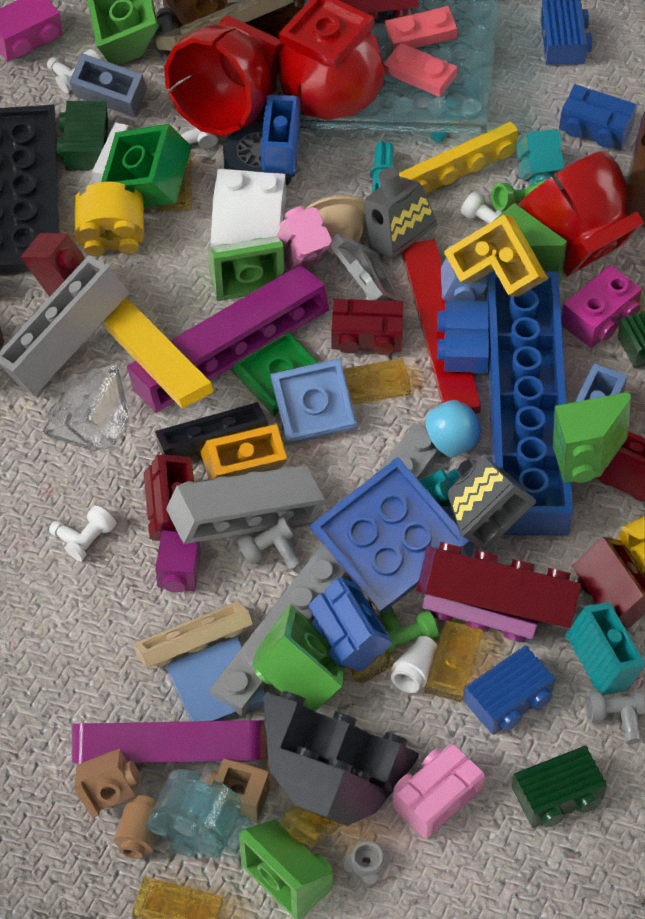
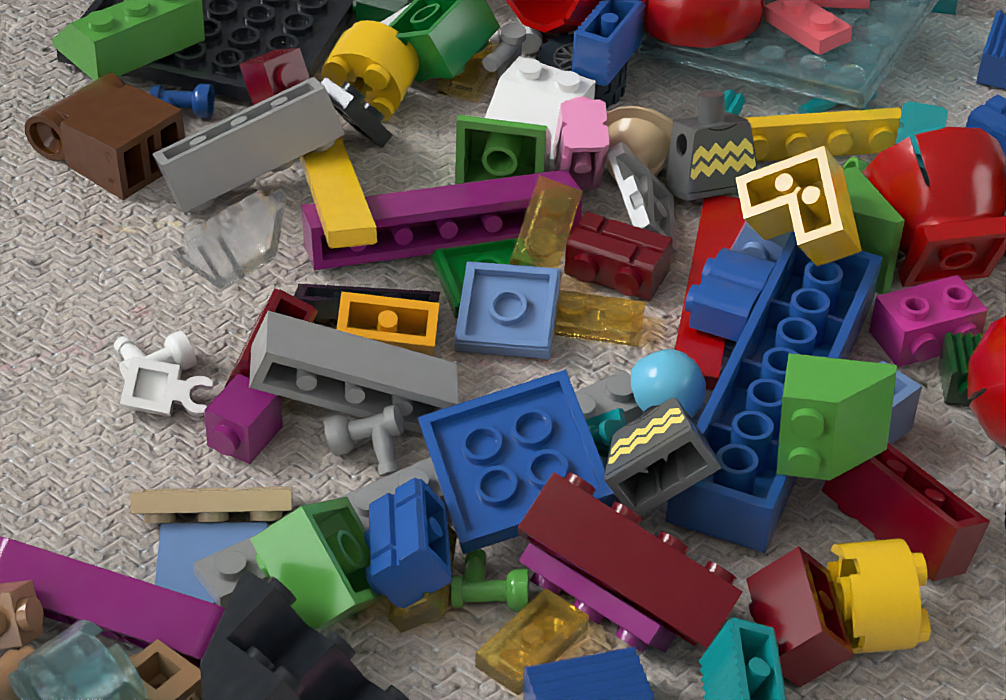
camera: 20 degrees right, 15 degrees down
white cone [391,636,438,693] -> none
none -> white plate [120,356,214,417]
none -> black plate [321,77,392,148]
none -> light grey piece [482,23,526,81]
none -> clear yellow plate [509,176,583,268]

